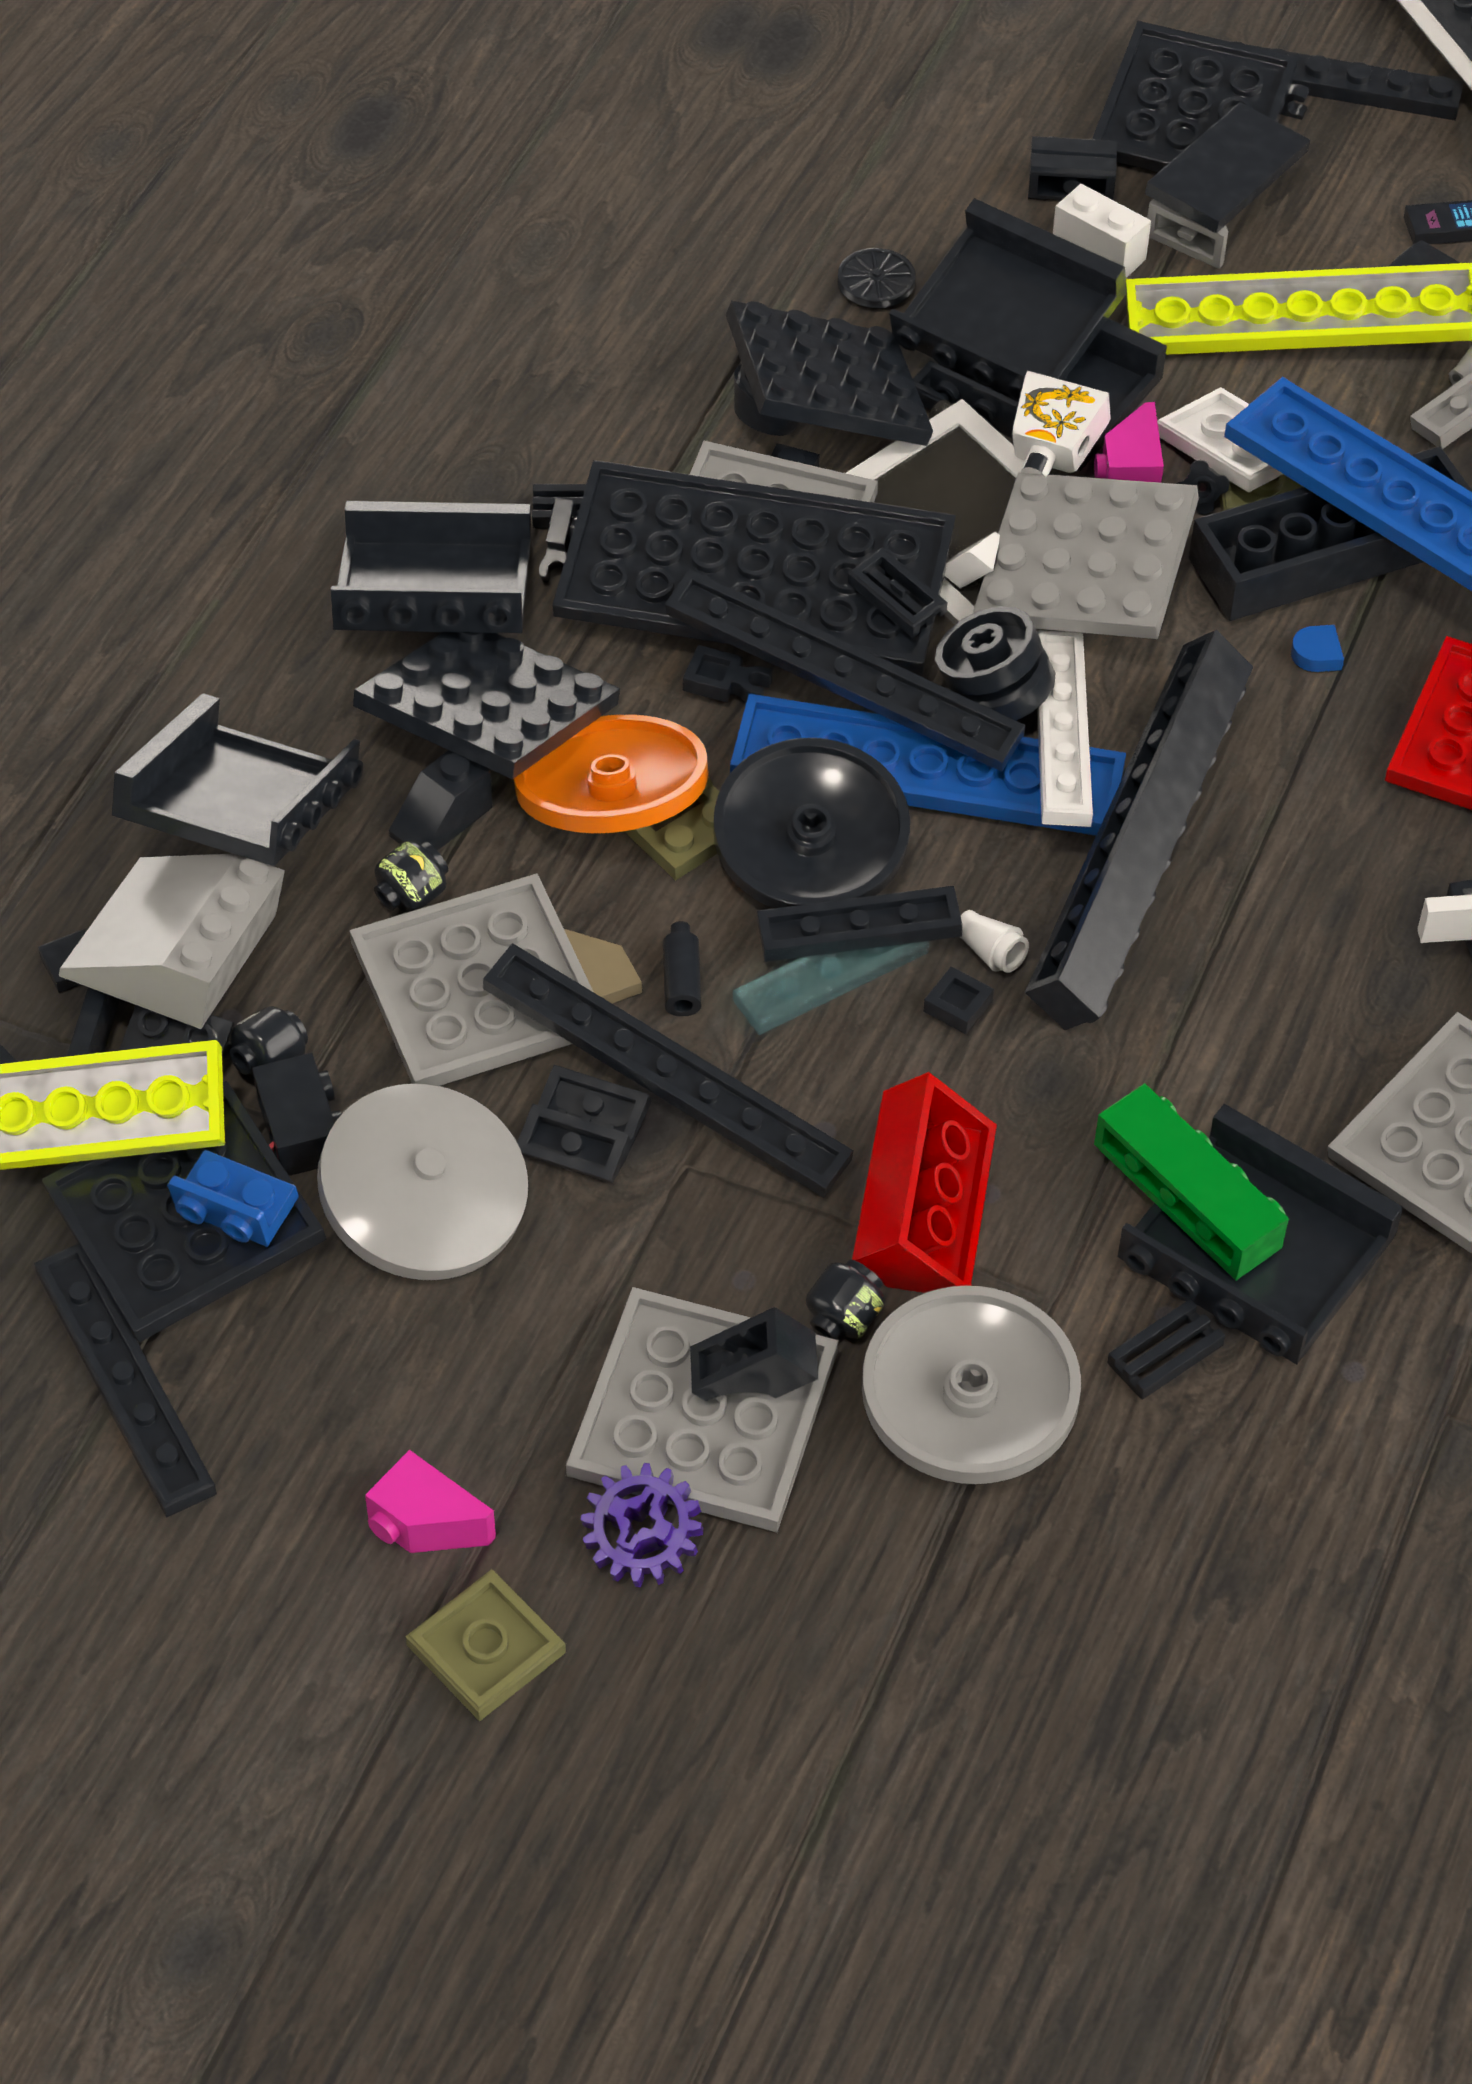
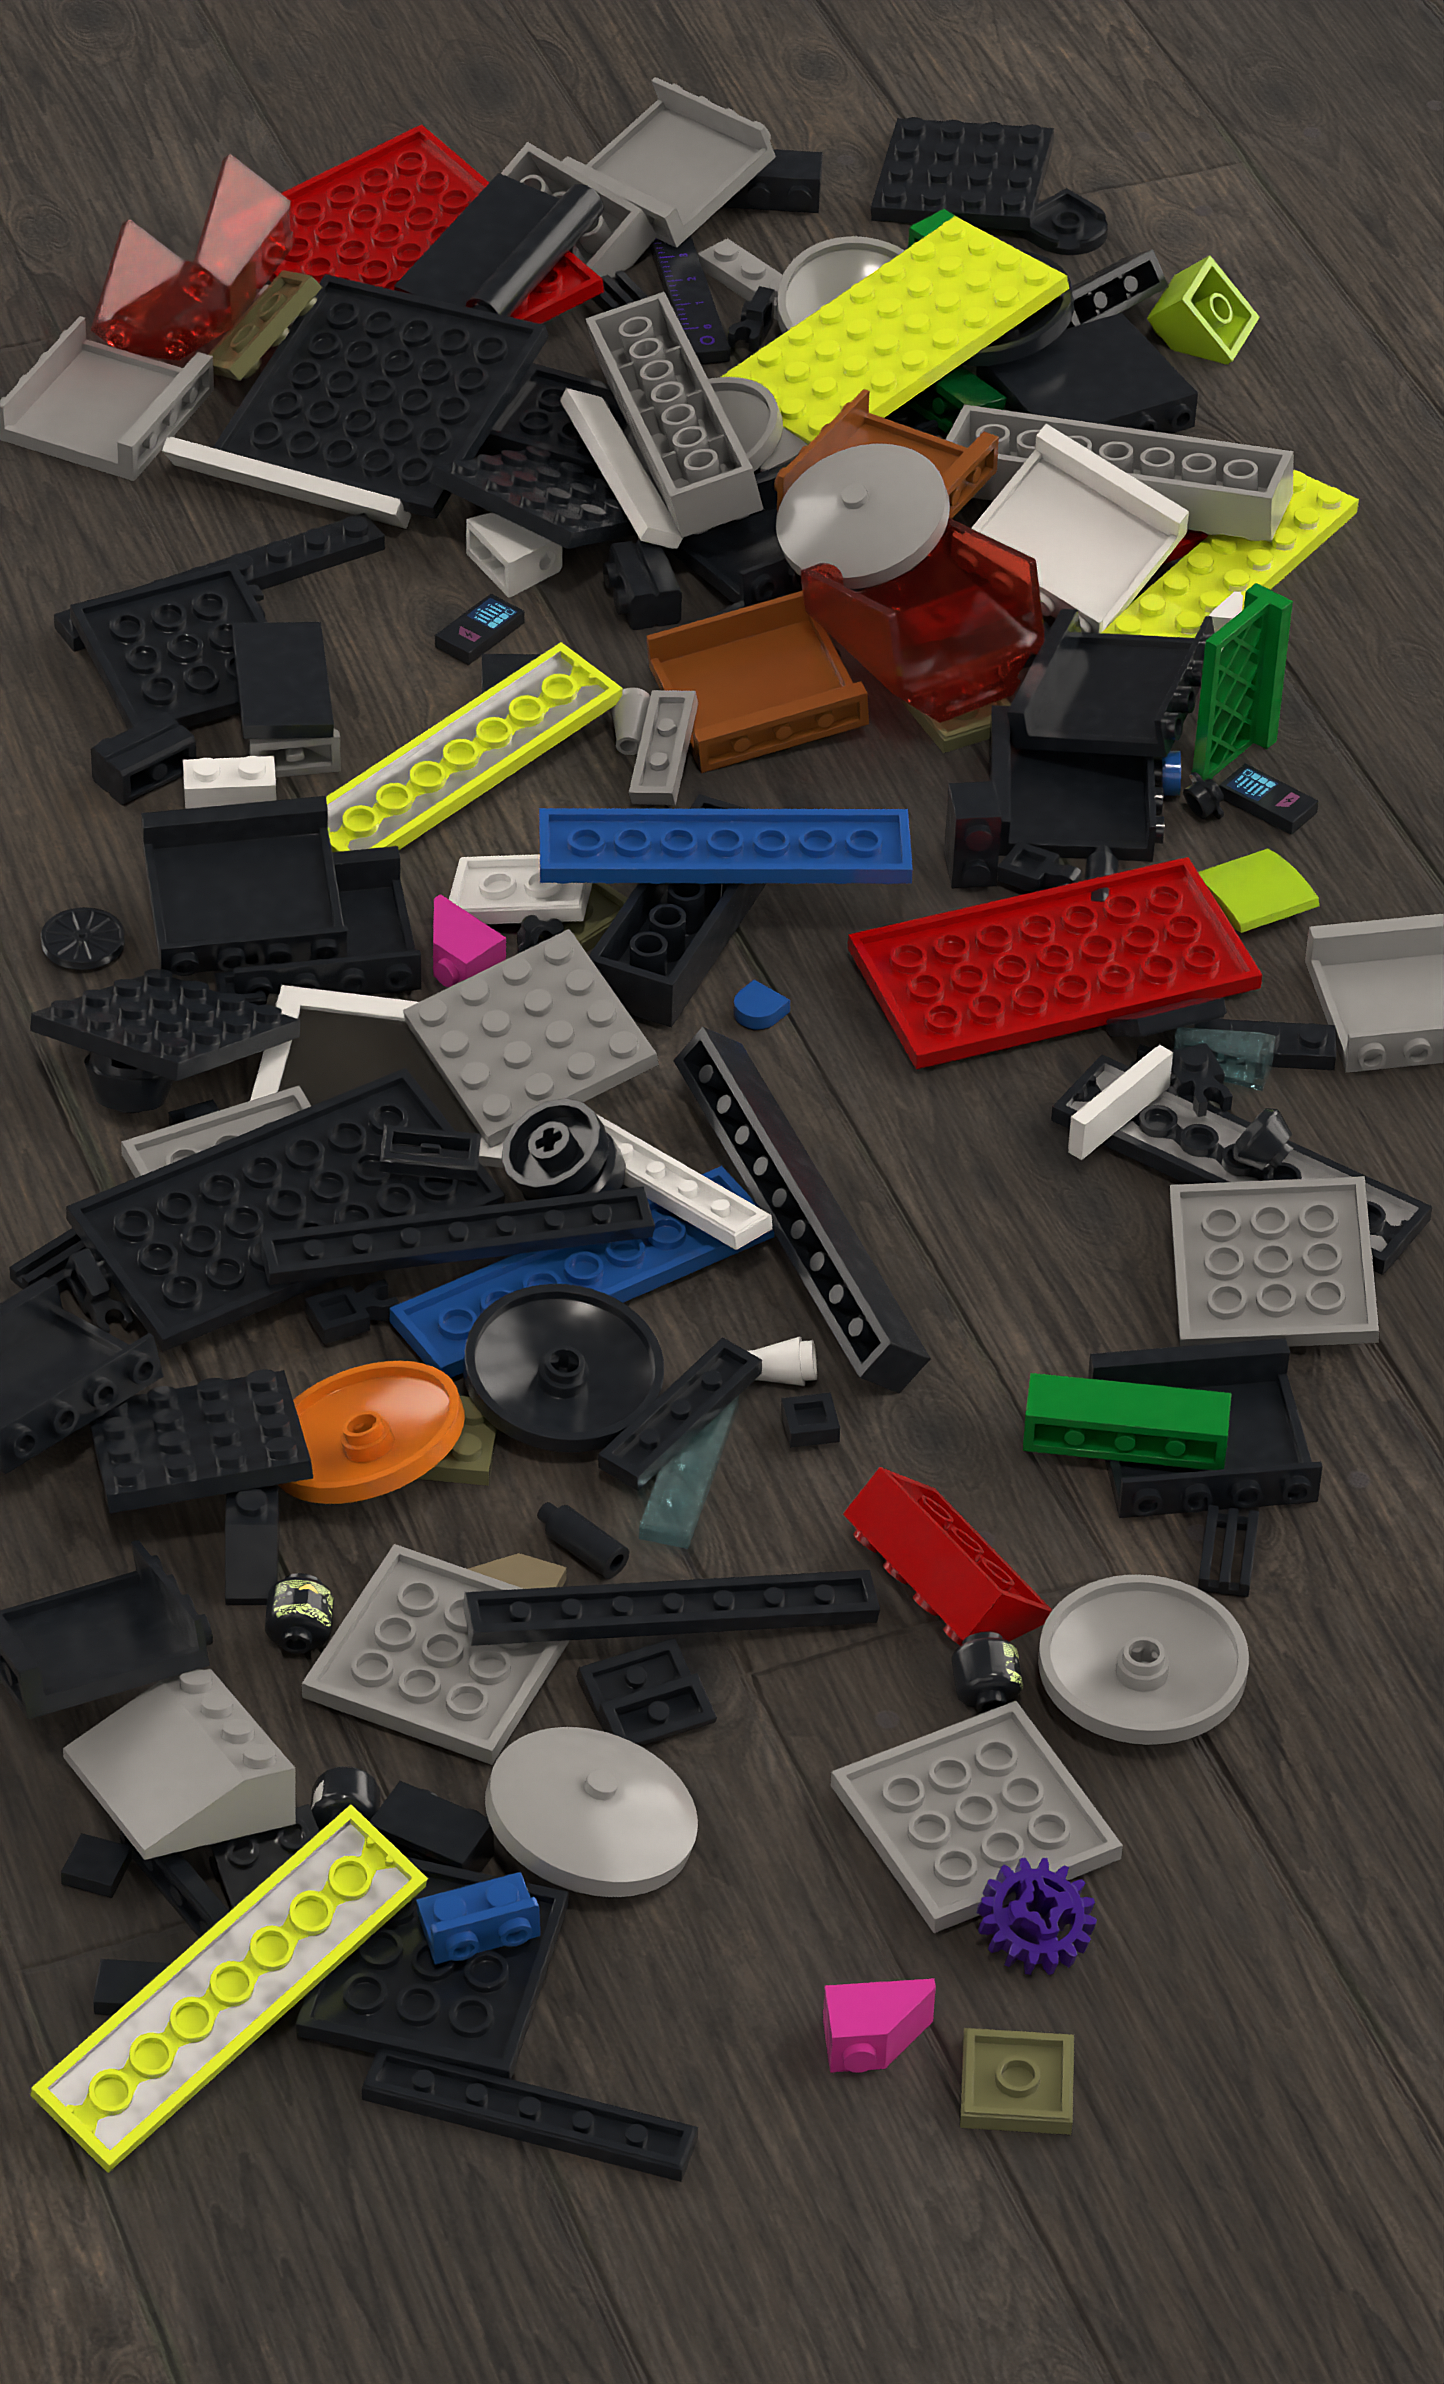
camera: 45 degrees left, 10 degrees down
black arch [690,1307,818,1401] -> none
white slope [945,532,1000,588] -> none
white torso [1012,371,1111,478] -> none

